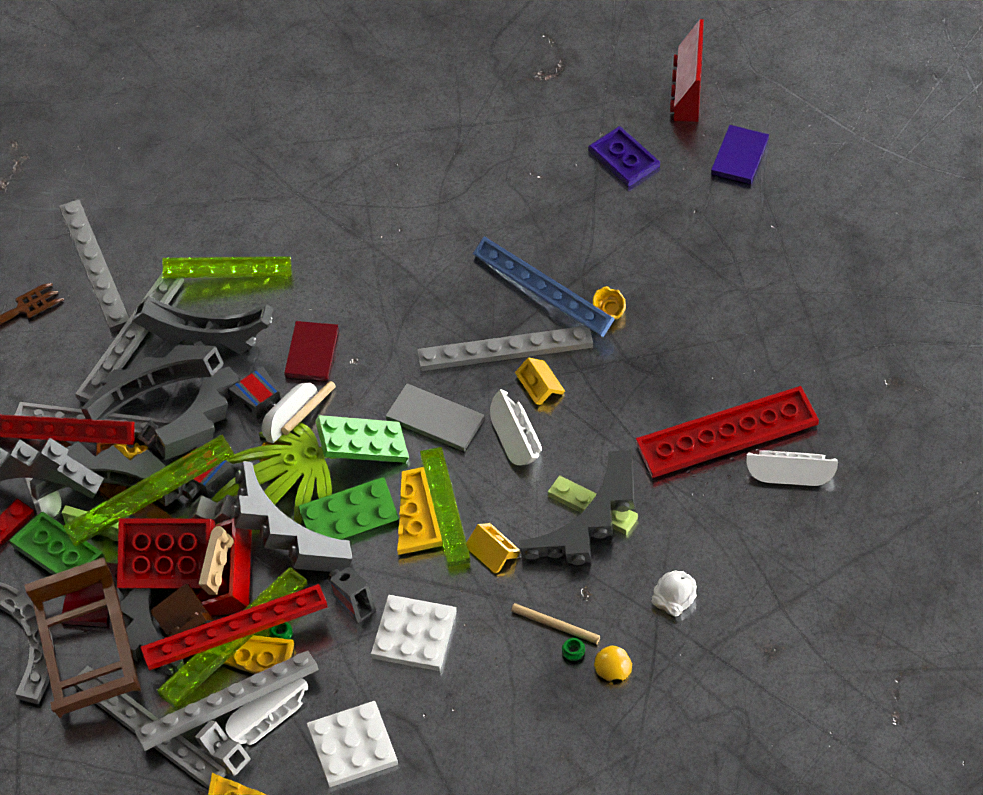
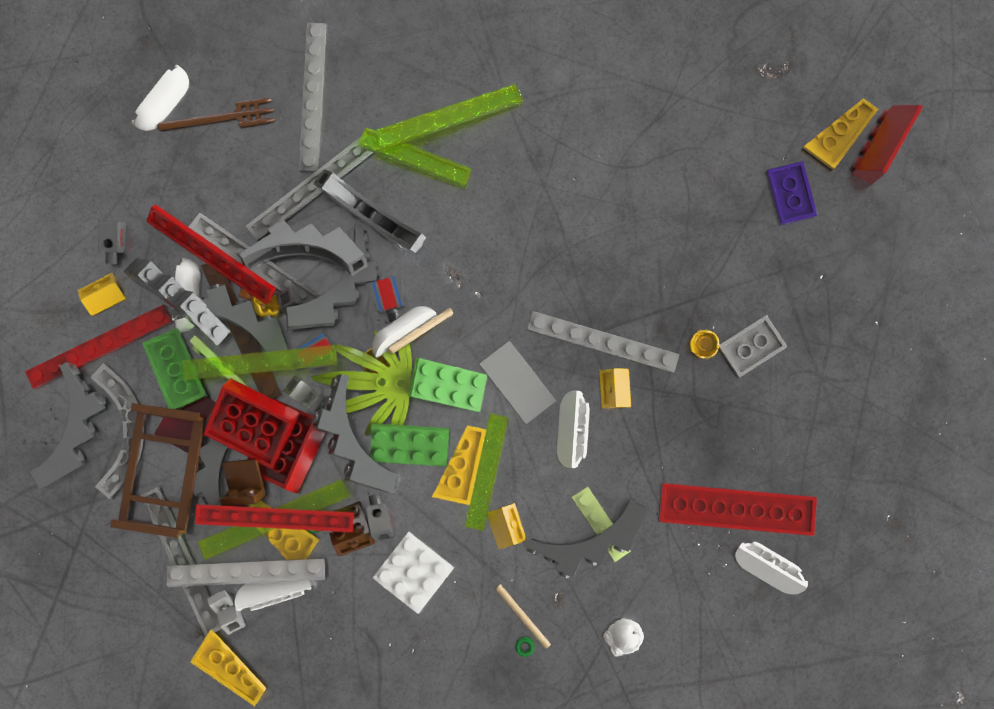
camera: 20 degrees right, 30 degrees up
tan plate [198,526,234,595] -> none
dark red tile [284,321,339,381] -> none
white plate [307,701,398,788] -> none
medium blue tile [473,236,615,337] -> none
yellow hair [594,646,632,682] -> none
dark purple tile [711,125,769,184] -> none
none -> reddish brown bracket [329,501,375,557]
none -> clear neon green plate [375,84,523,150]
none -> light grey plate [719,315,788,378]
none -> yellow wing [803,98,879,170]

